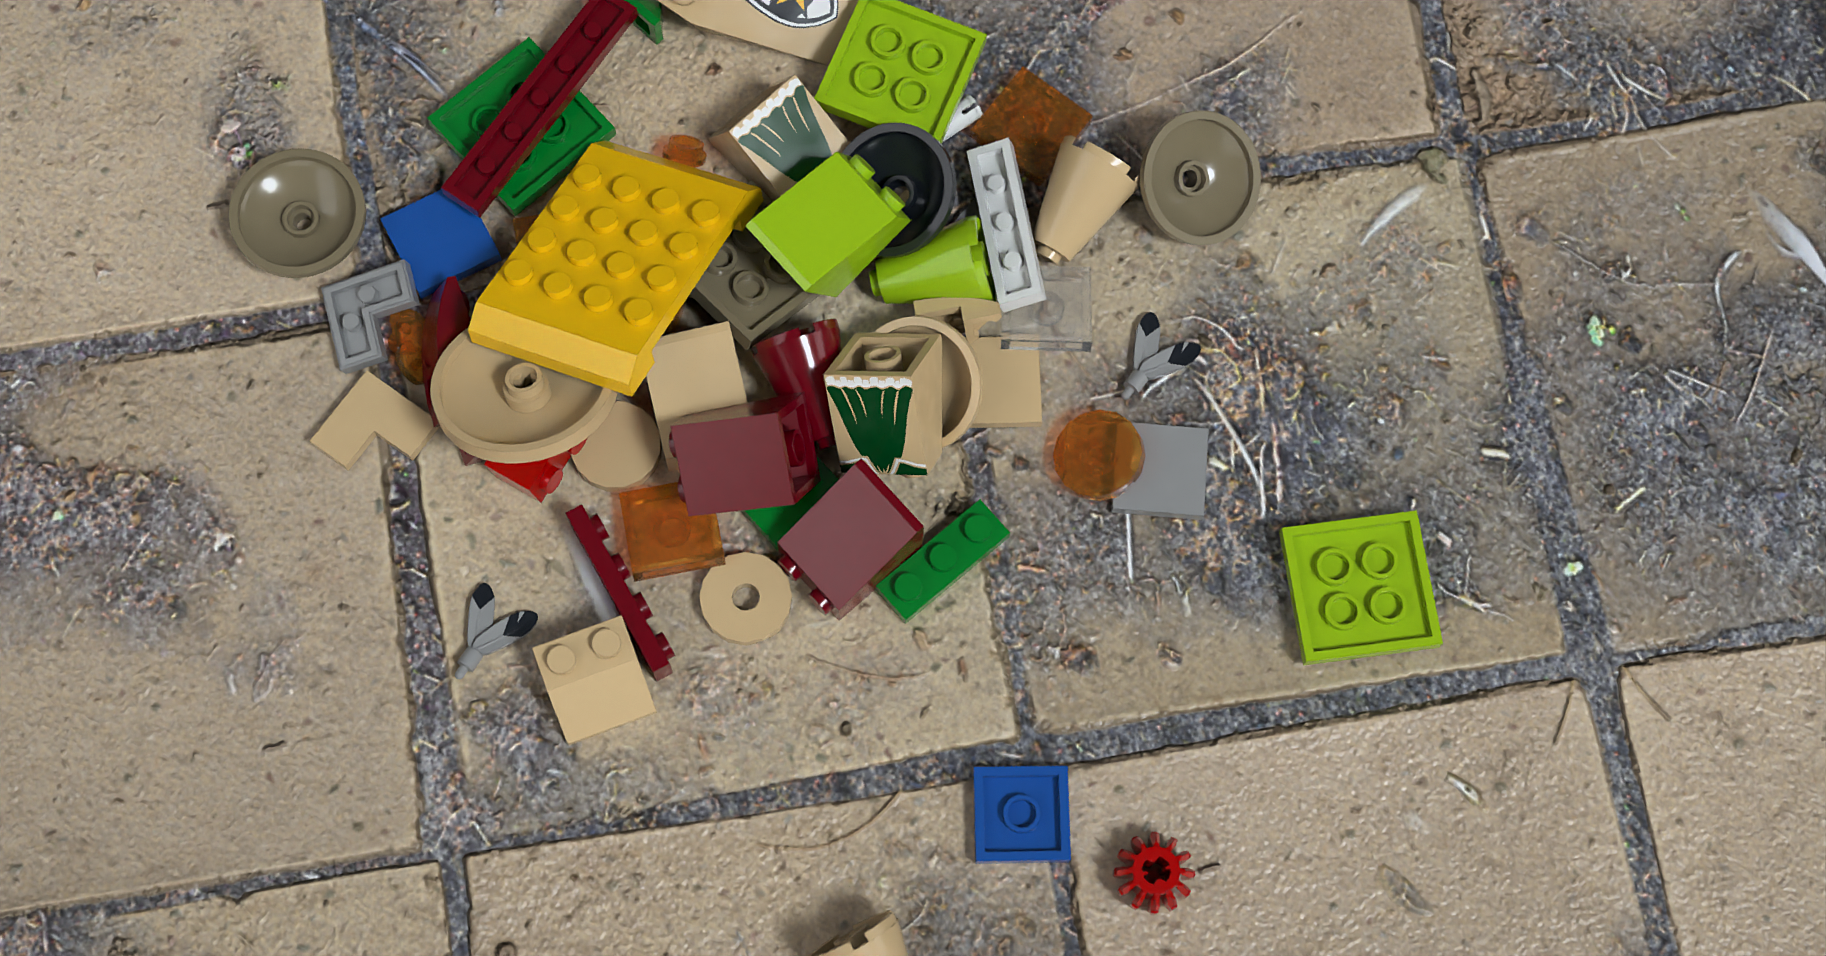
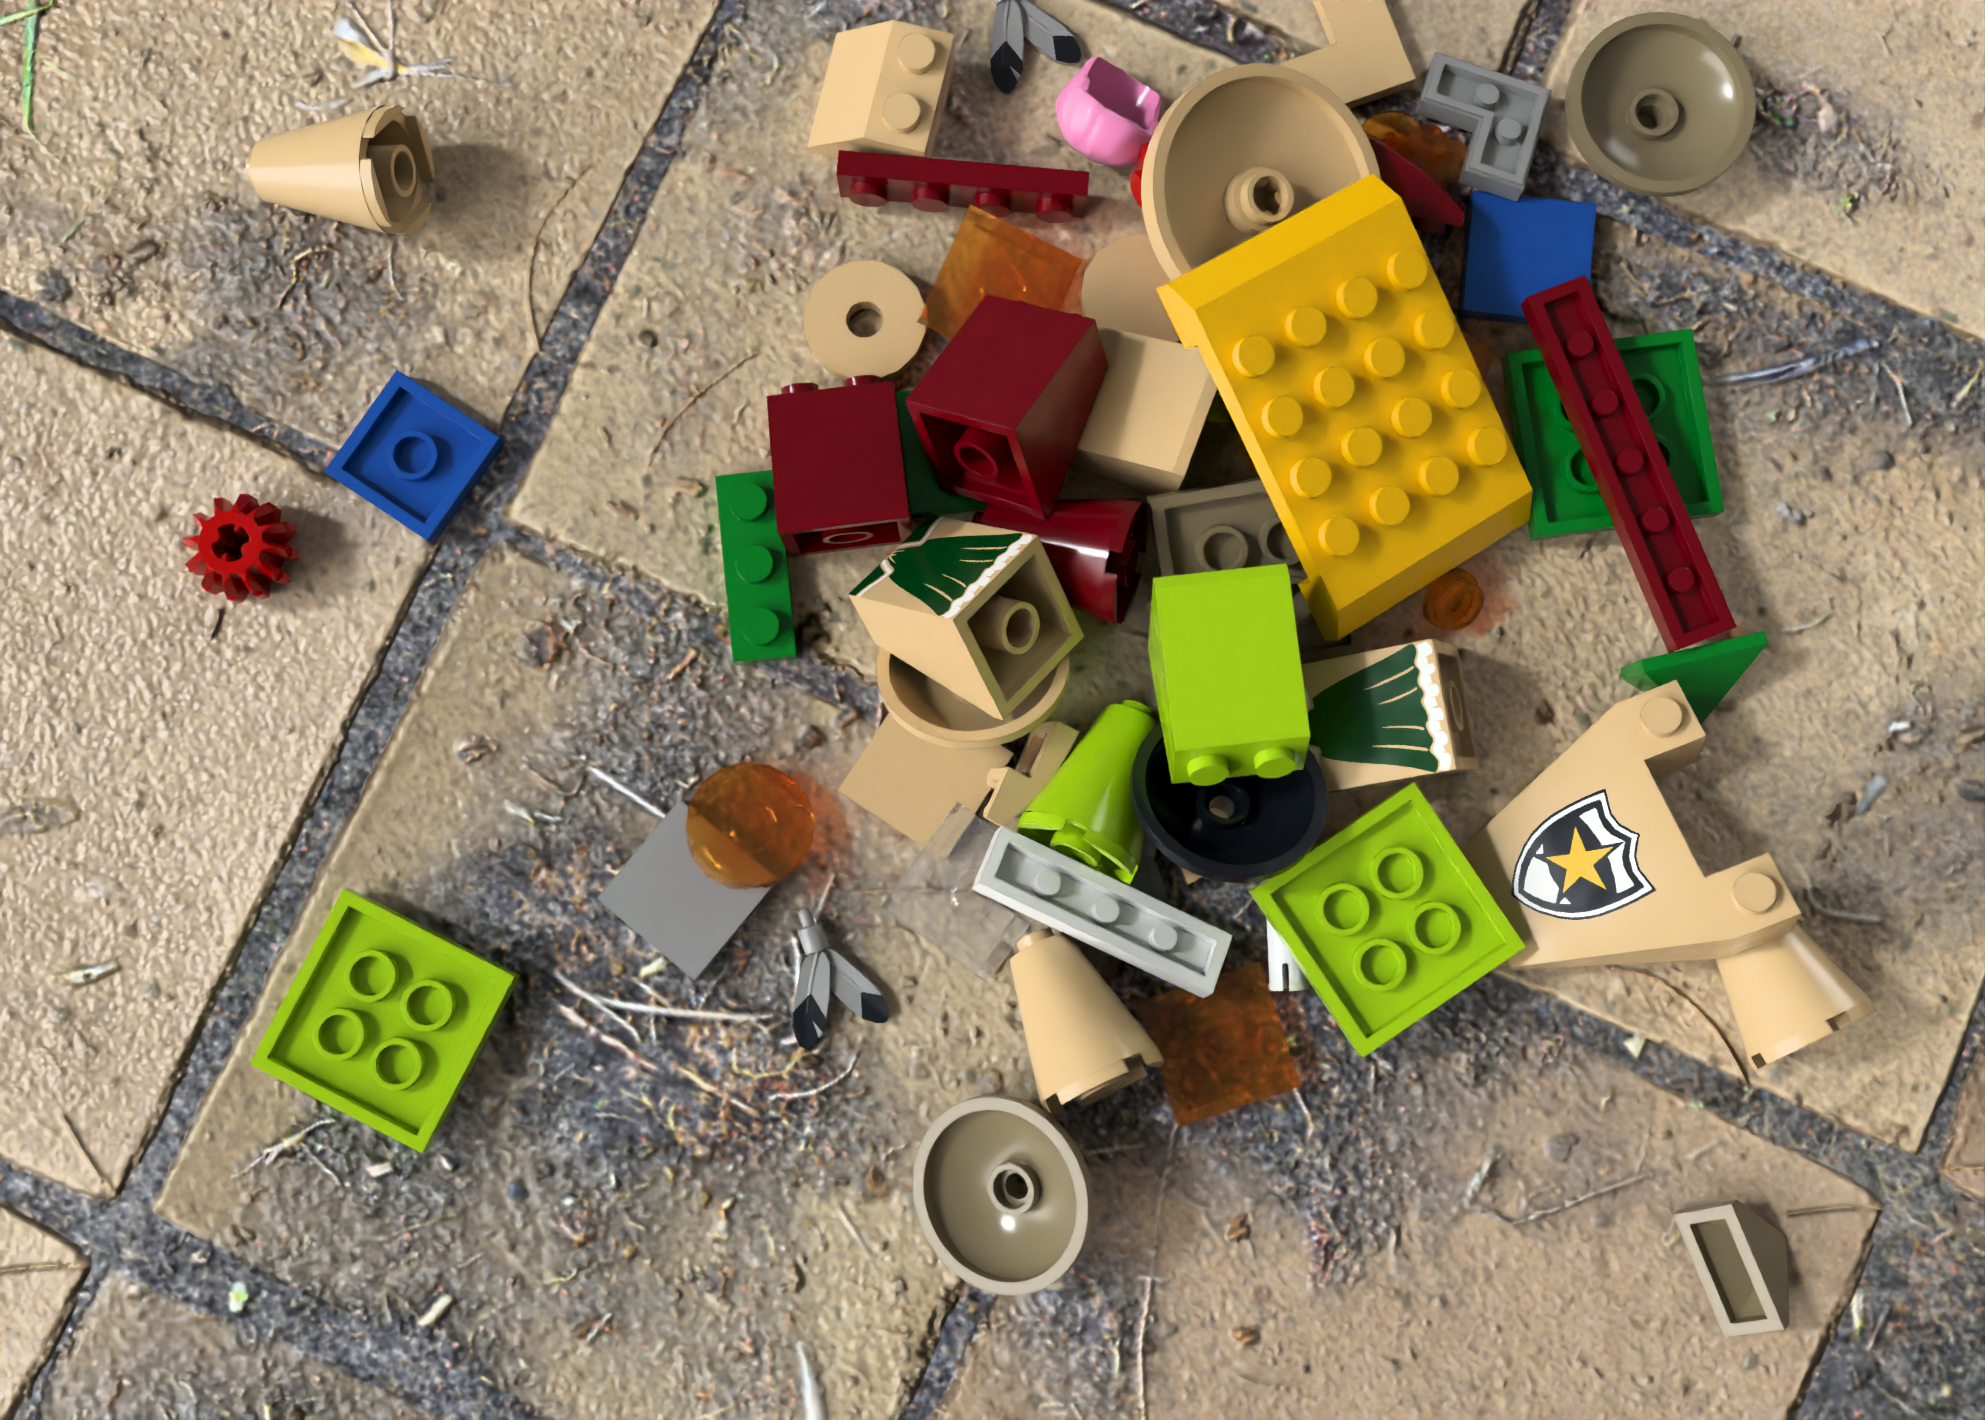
camera: 125 degrees right, 10 degrees up
none -> bright pink hair [1056,57,1162,167]

